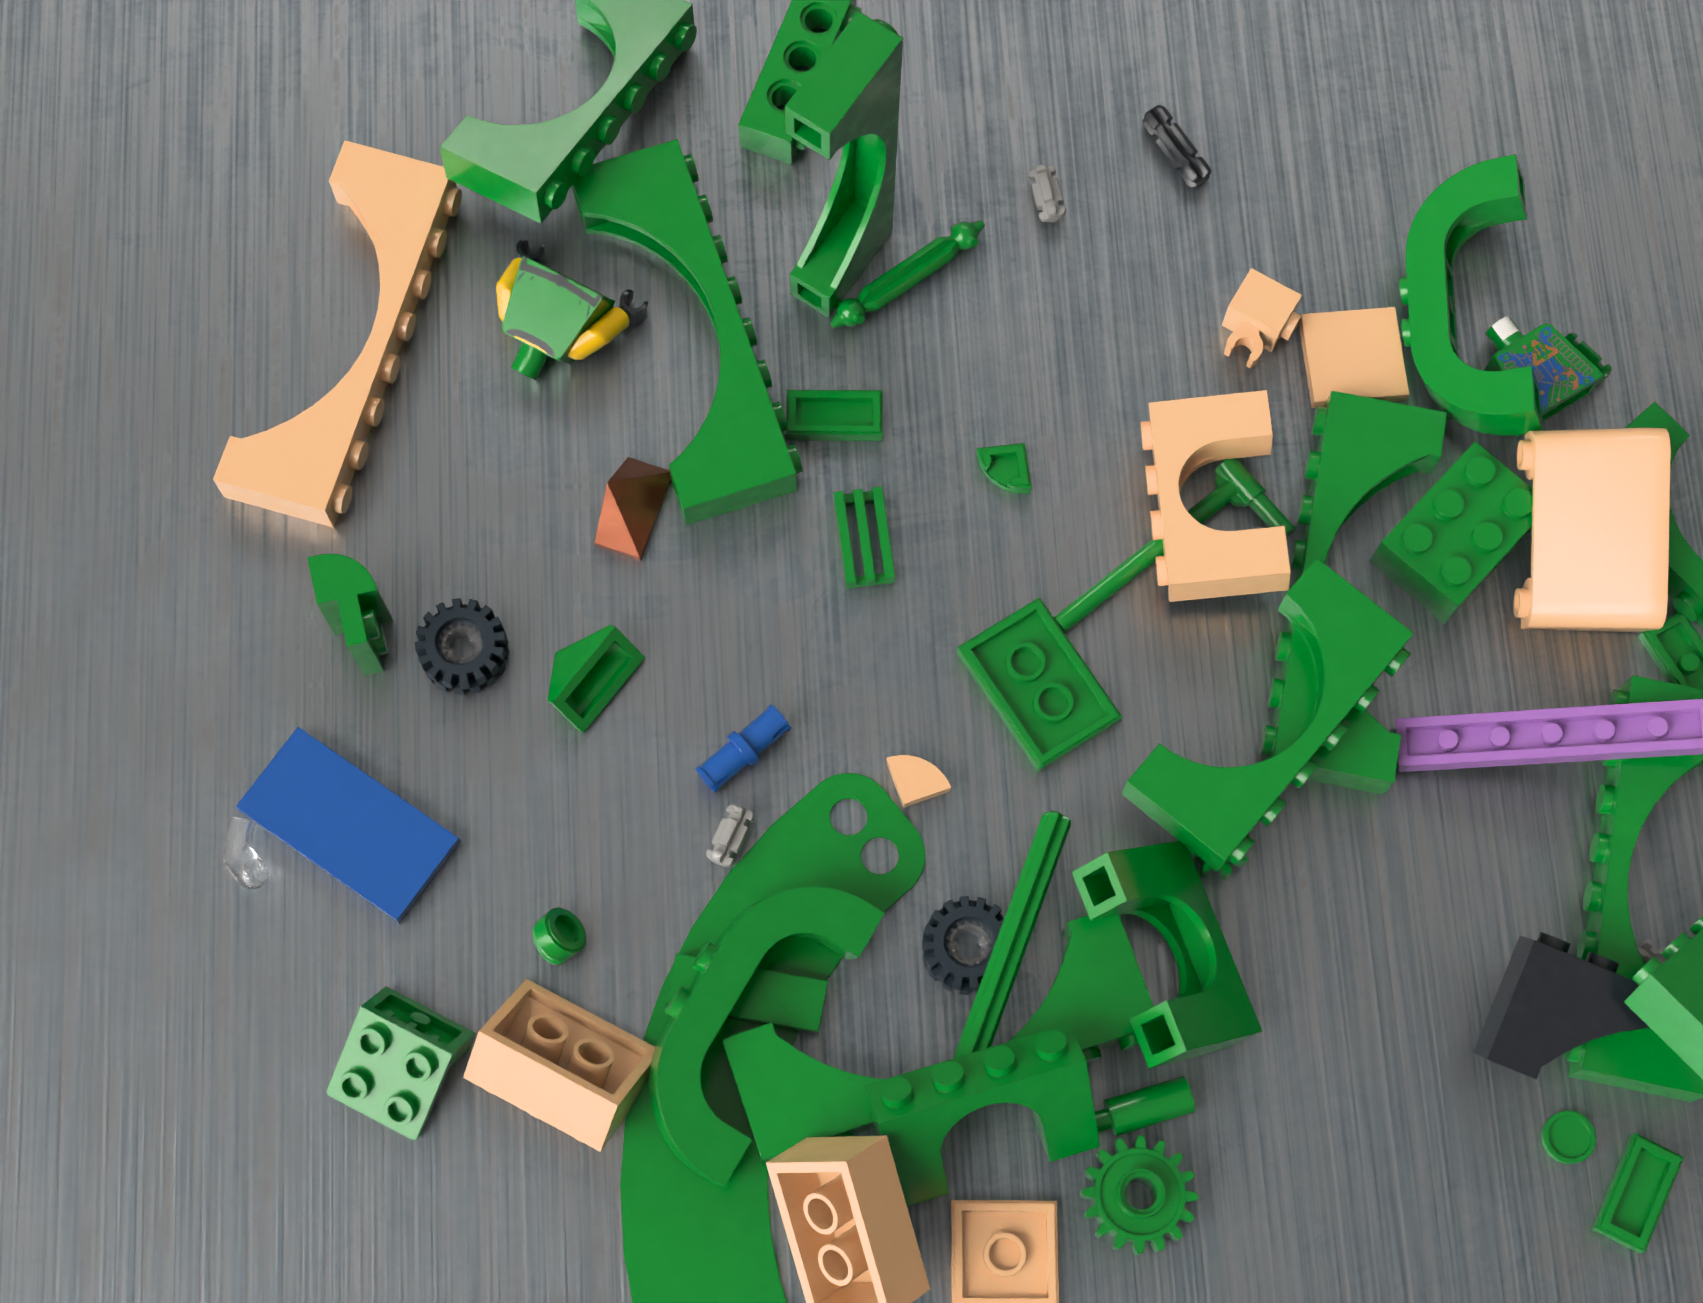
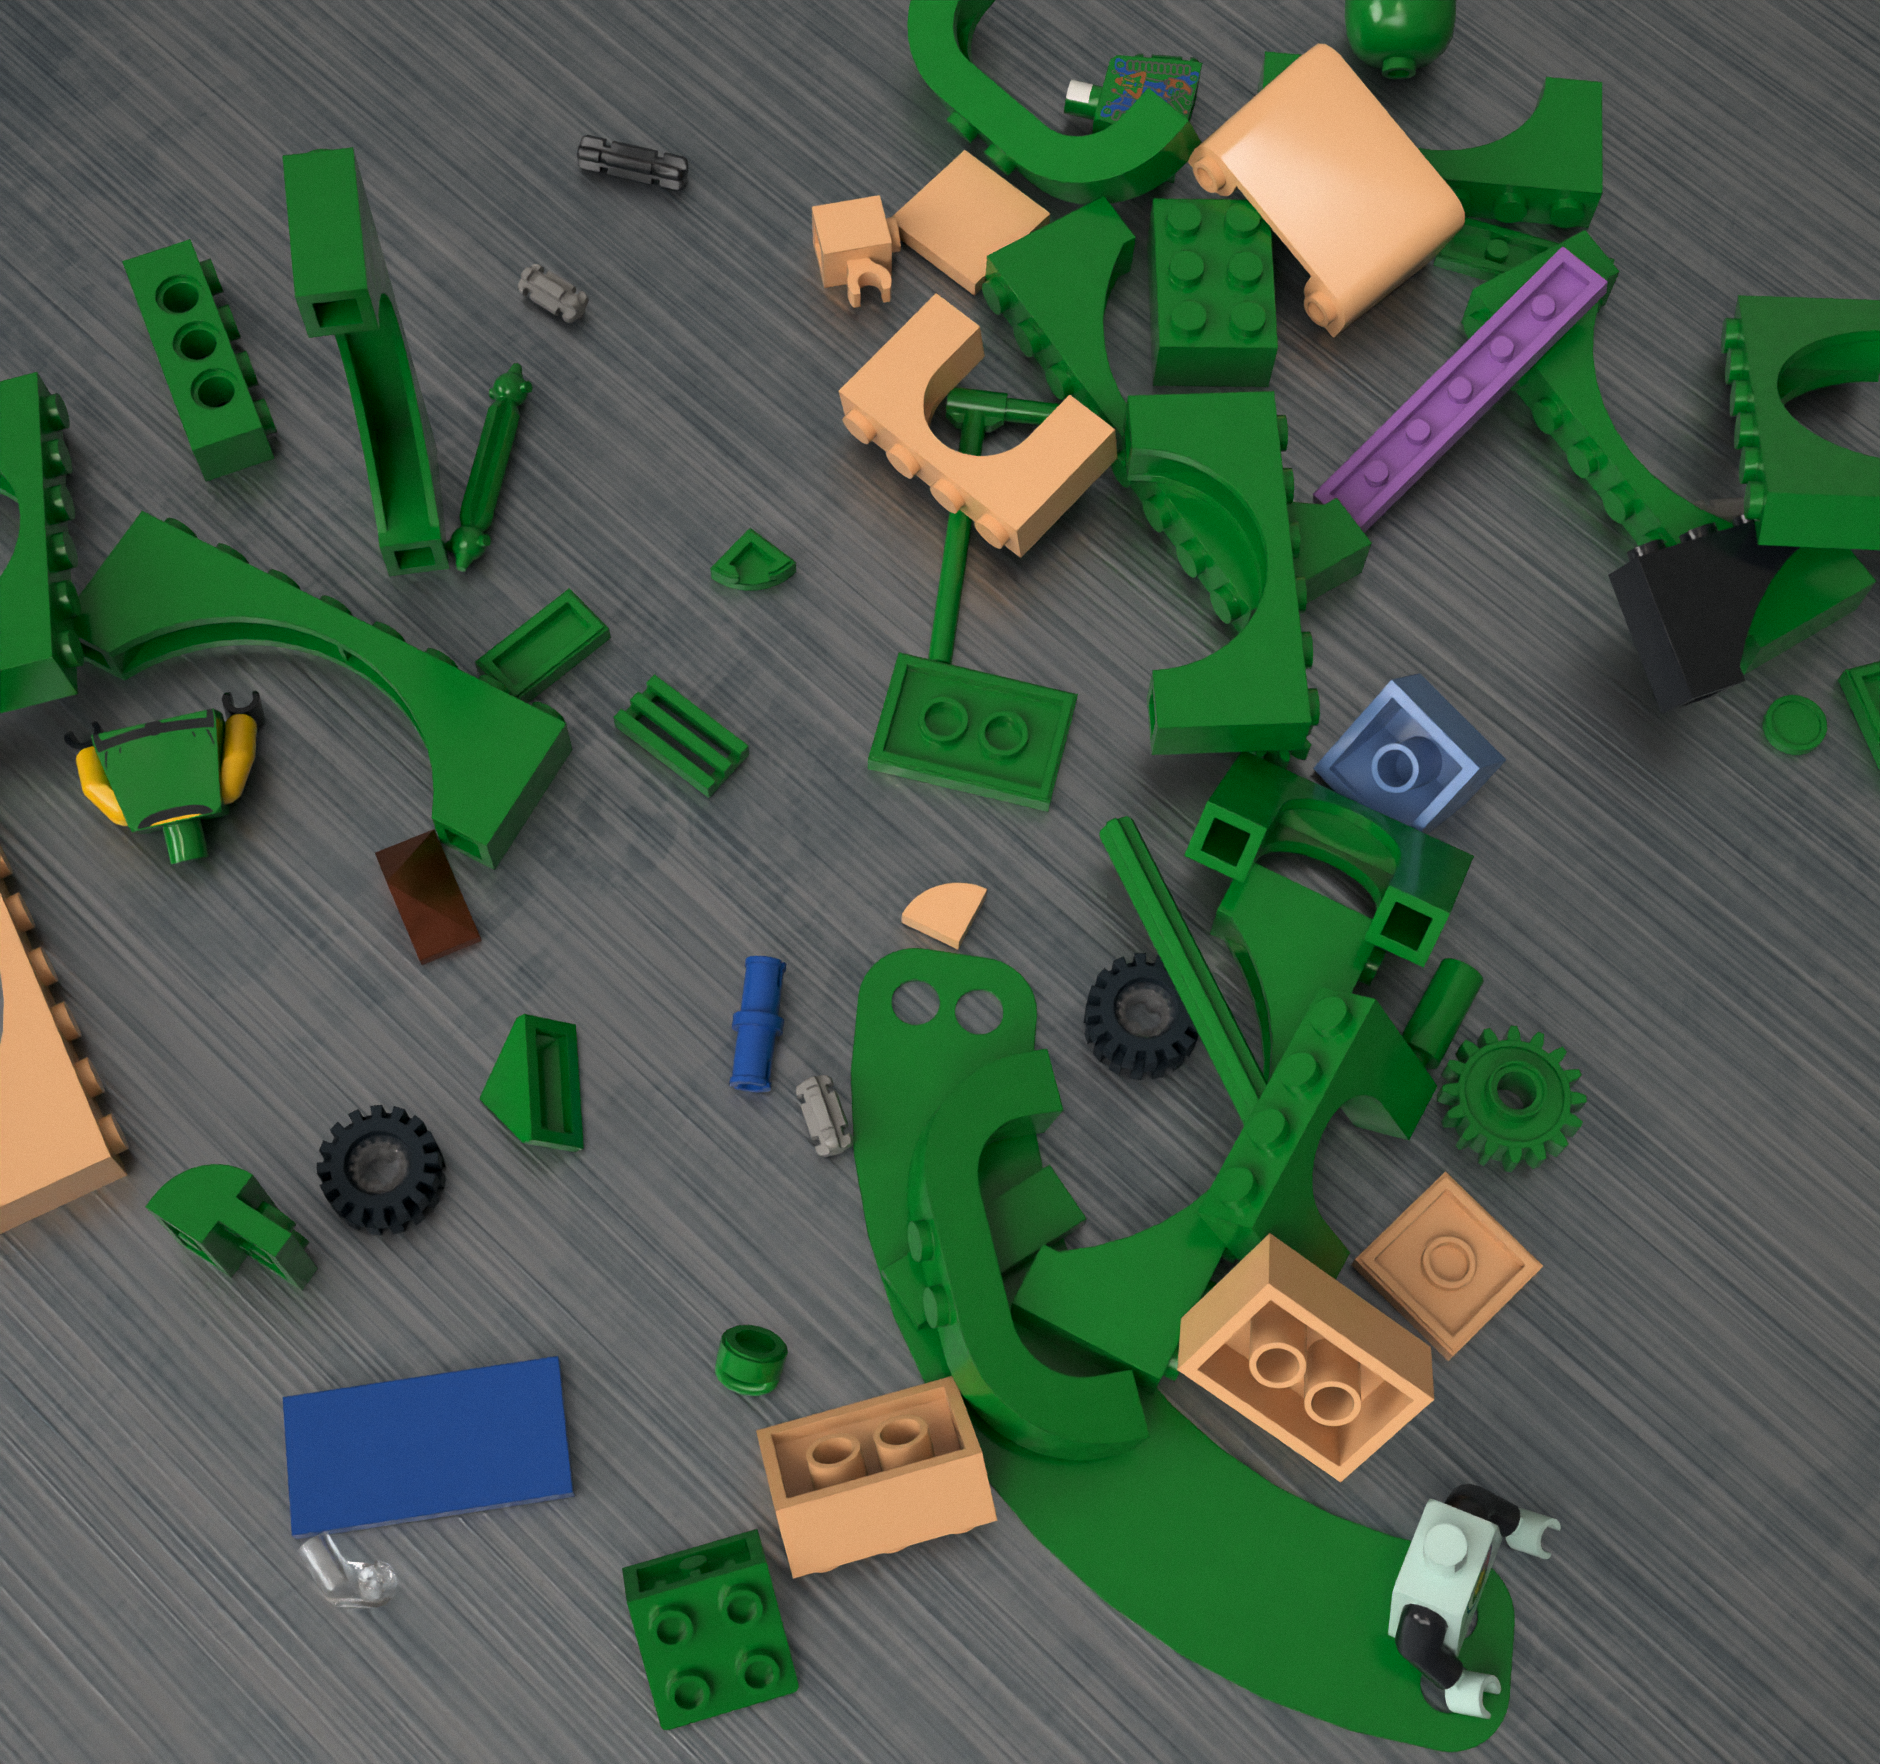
camera: 45 degrees left, 5 degrees down
none -> medium blue slope [1313,673,1506,834]

